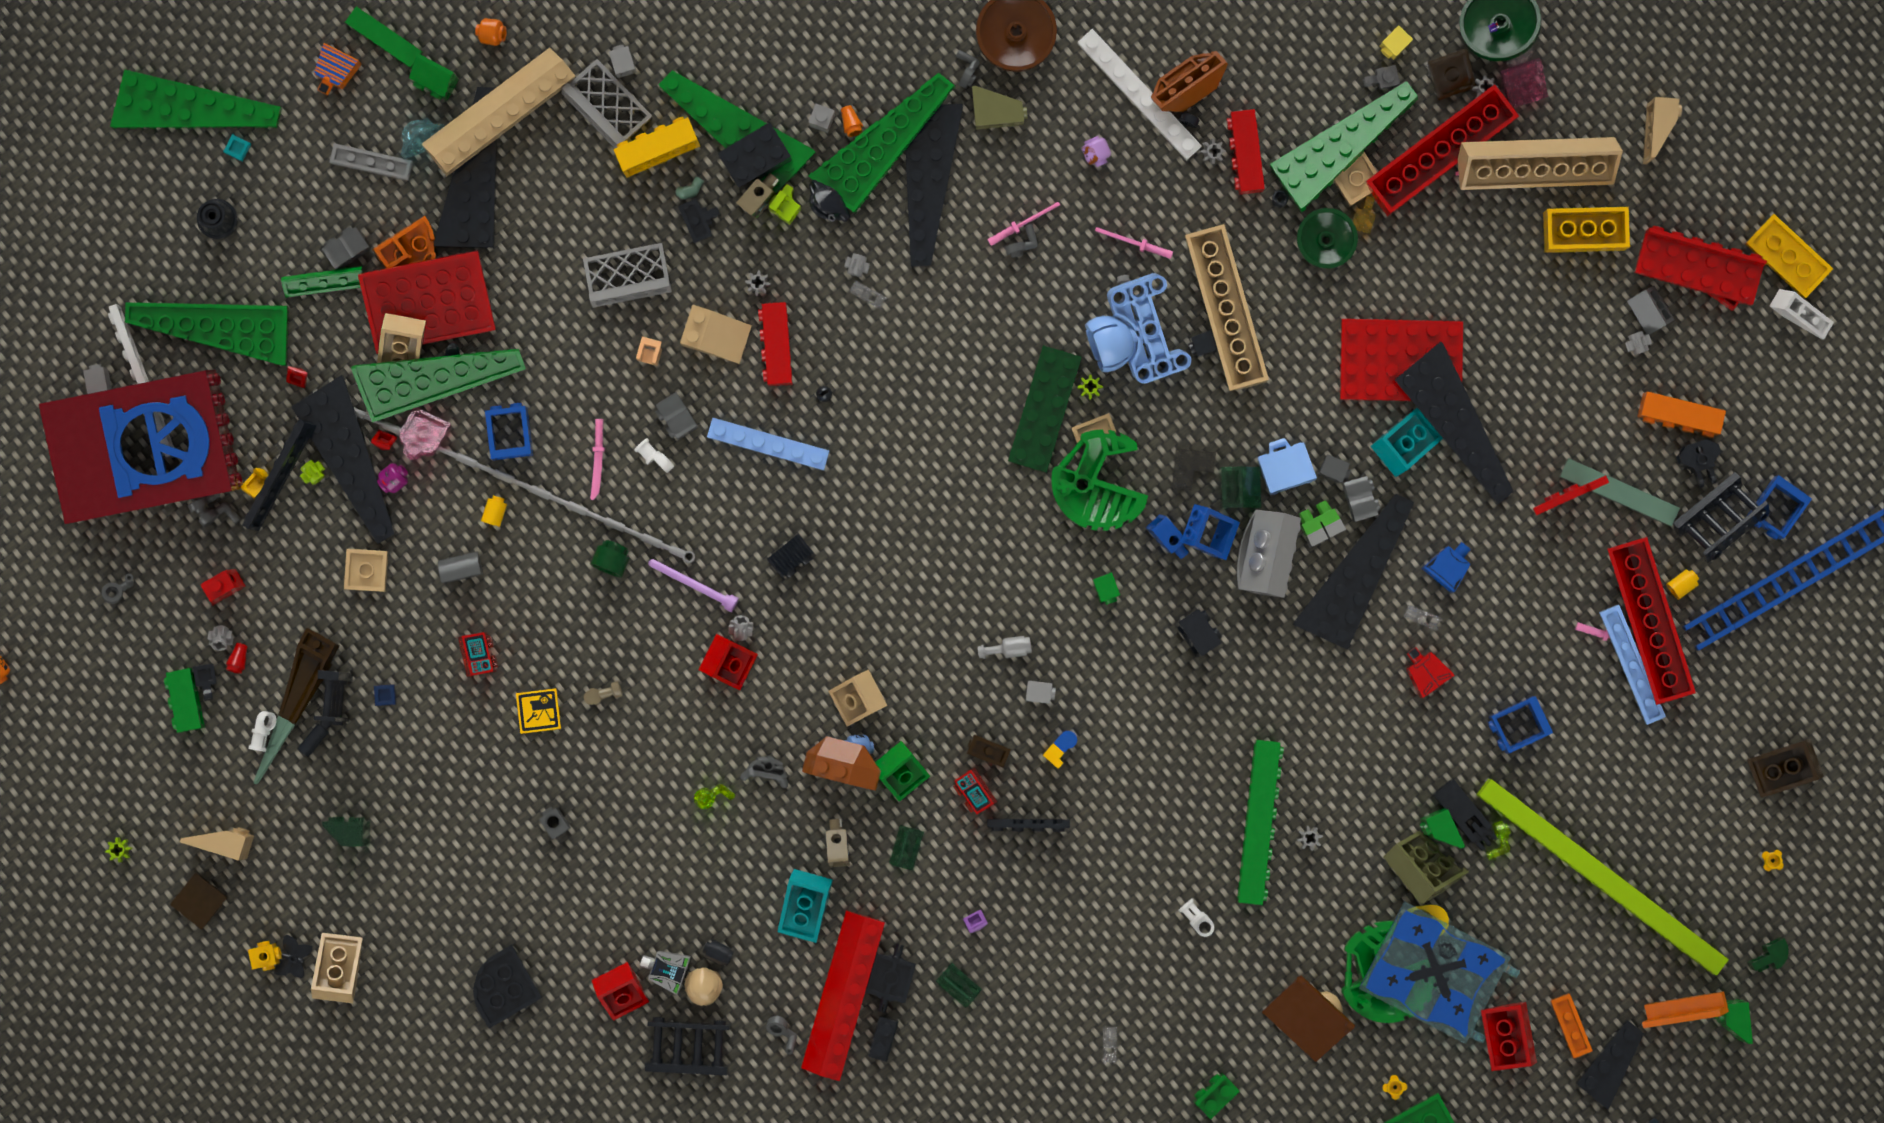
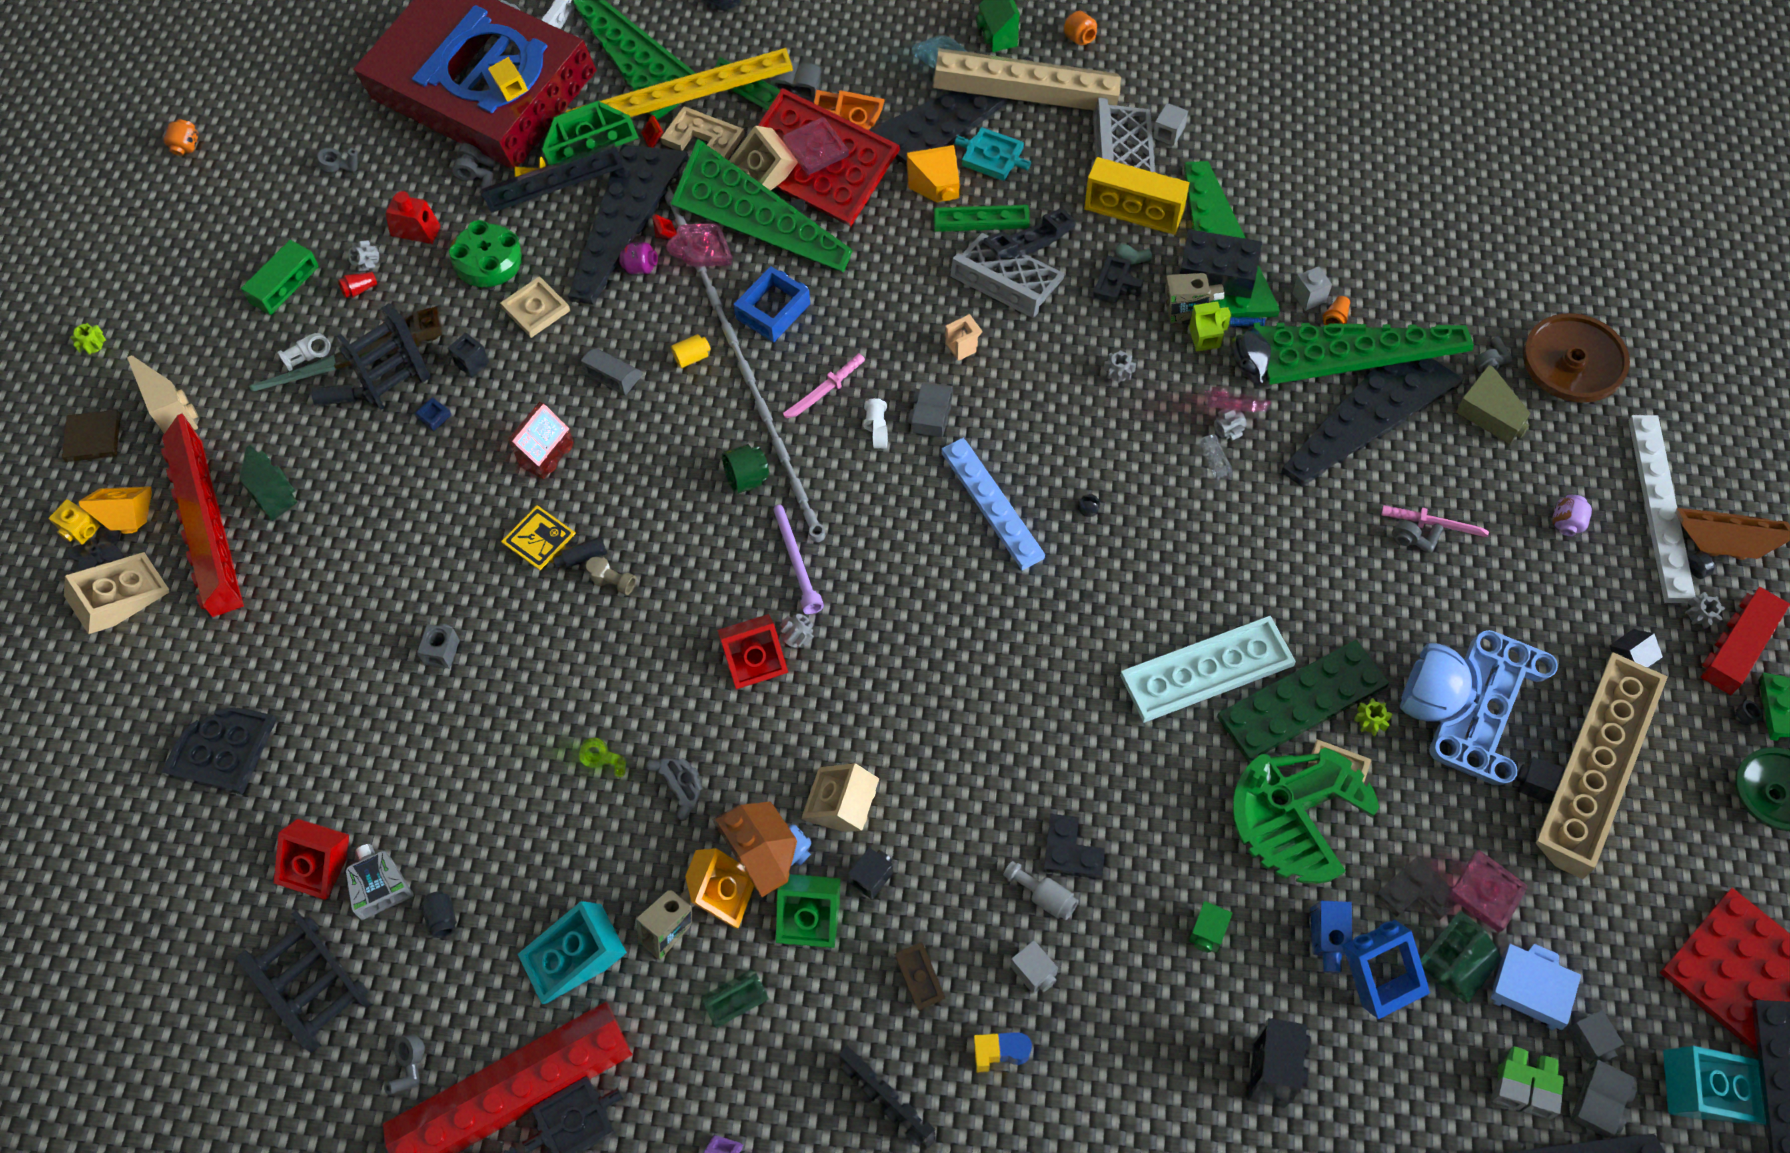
camera: 45 degrees right, 25 degrees down
black plate [193,663,217,701] -> none
lime gear [300,460,325,485] -> none
light grey tile [329,143,413,181] -> none
tan slope [680,305,752,364] -> none
tan hair [684,967,723,1006] -> none
red brick [758,302,793,386] -> none
black brick [767,534,814,579] -> none
slope [953,767,997,814] -> none
bright pink sword [1095,227,1173,259] -> none
light grey piece [1237,510,1301,598] -> none
none -> light orange slope [79,486,152,534]
none -> red slope [161,413,244,617]
none -> black brick [448,332,490,378]
none -> green piece [449,220,522,287]
none -> yellow brick [488,57,528,102]
none -> green wedge [542,101,638,165]
none -> black cylinder [553,536,608,568]
none -> yellow plate [566,48,793,117]
none -> tan plate [661,107,745,160]
none -> light orange slope [685,848,754,928]
none -> clear pink plate [783,117,849,175]
none -> black brick [848,847,893,900]
none -> light orange slope [907,145,959,202]
none -> green tile [934,205,1030,232]
none -> teal plate [955,127,1031,181]
none -> black slope [984,208,1076,258]
none -> black plate [1044,813,1105,880]
none -> light aqua plate [1120,616,1296,723]
none -> clear pink plate [1204,387,1271,412]
none -> blue piece [1228,317,1266,327]
none -> clear pink plate [1449,850,1528,933]
none -> brick [1610,629,1663,668]

